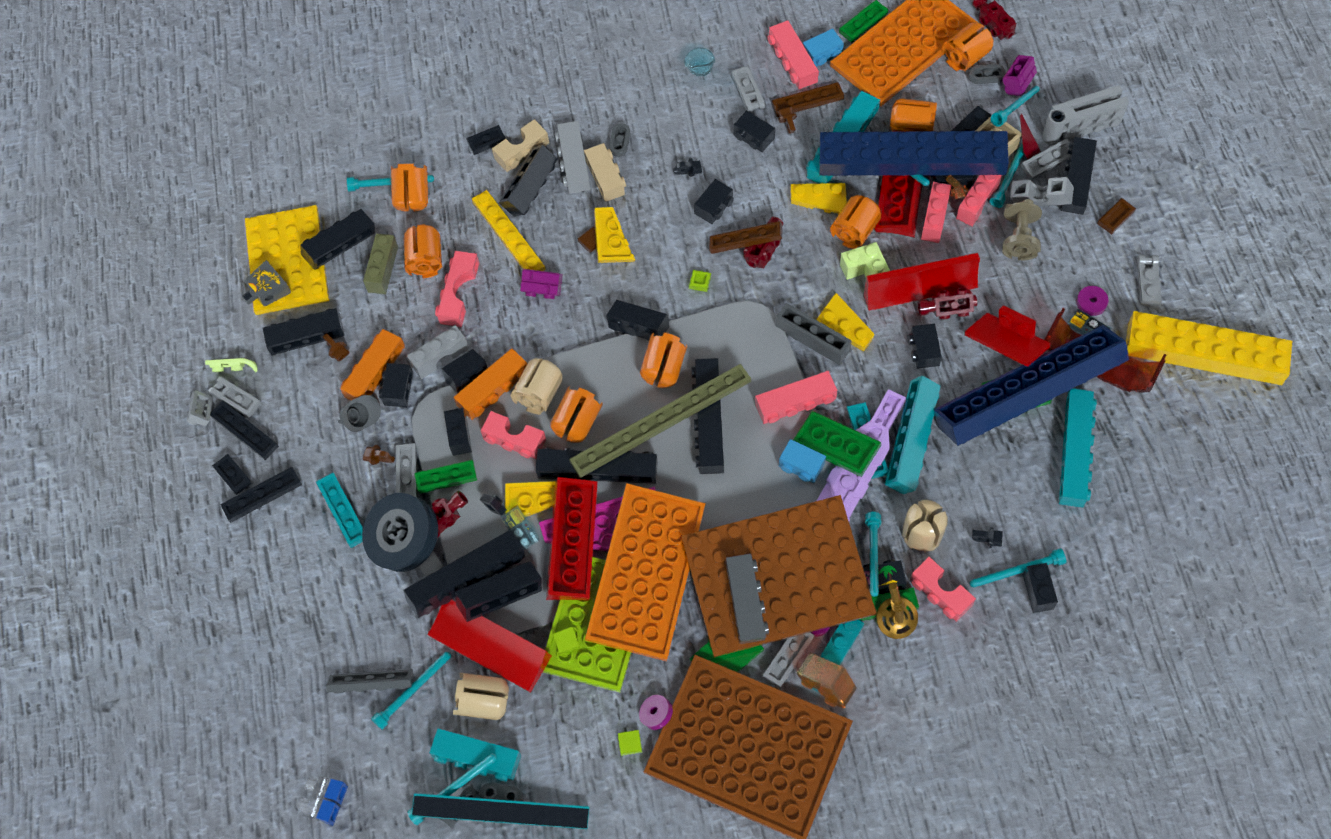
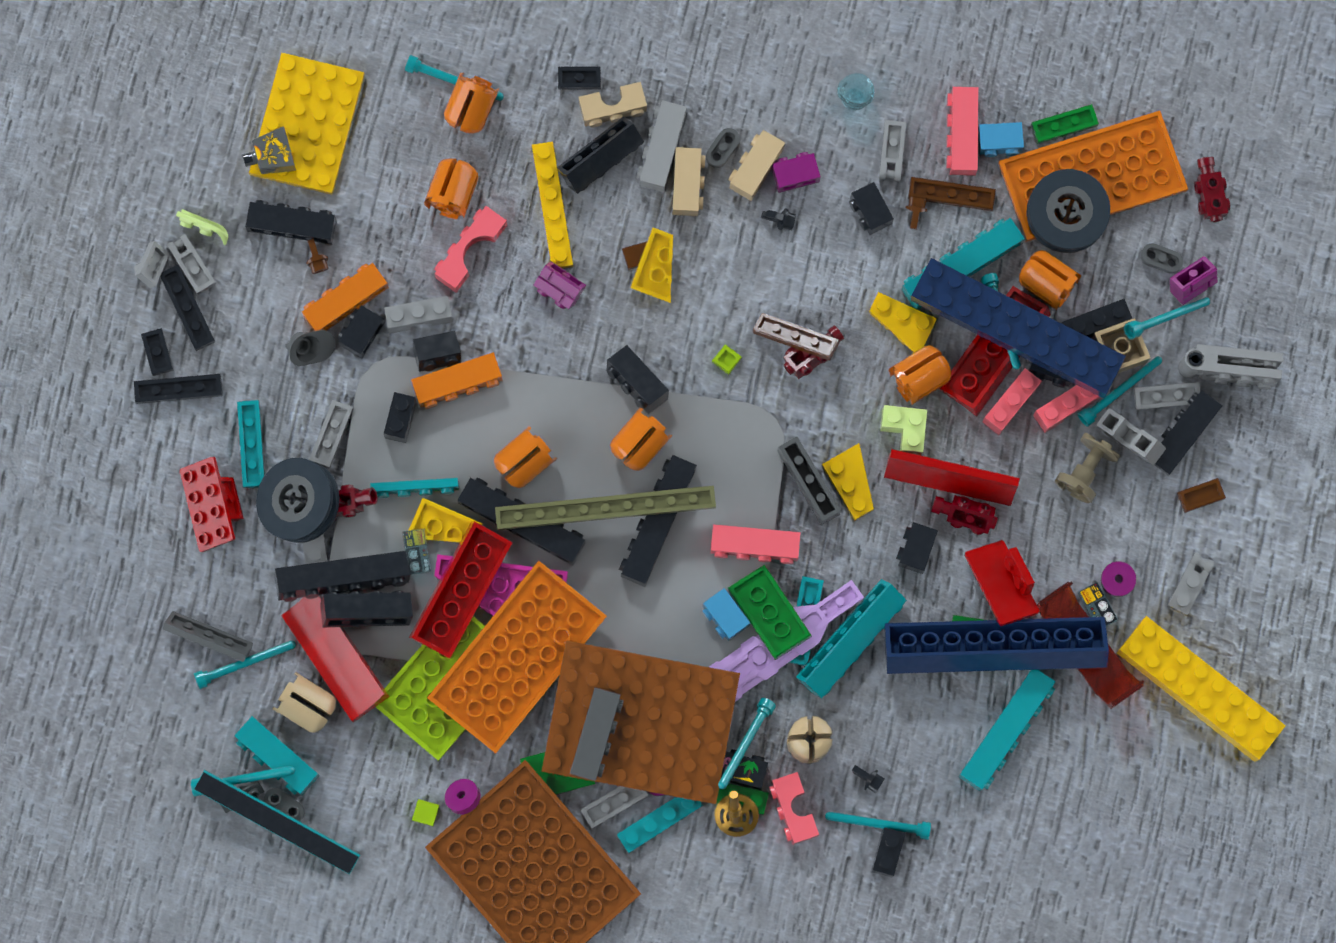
camera: 15 degrees right, 15 degrees up
hips [296,776,348,826] -> none
black brick [300,209,375,270] -> none
olive brick [363,233,398,294] -> none
reddish brown piece [363,445,395,465] -> none
green plate [414,460,478,494] -> none
black plate [479,493,507,516] -> none
coral arch [481,411,546,459] -> none
tan cylinder [510,358,563,415] -> none
lime tile [553,627,580,655] -> none
black brick [694,179,734,224] -> none
clear orange brick [797,652,857,709] -> none
orange cylinder [942,23,994,72] -> none
clear orange plate [946,175,969,199] -> none
dark red sticker [1020,113,1041,159] -> none
none -> bracket [180,457,244,552]
none -> teal plate [370,478,459,498]
none -> tan brick [728,130,785,201]
none -> magenta brick [772,152,821,193]
none -> black wheel [1026,169,1110,253]

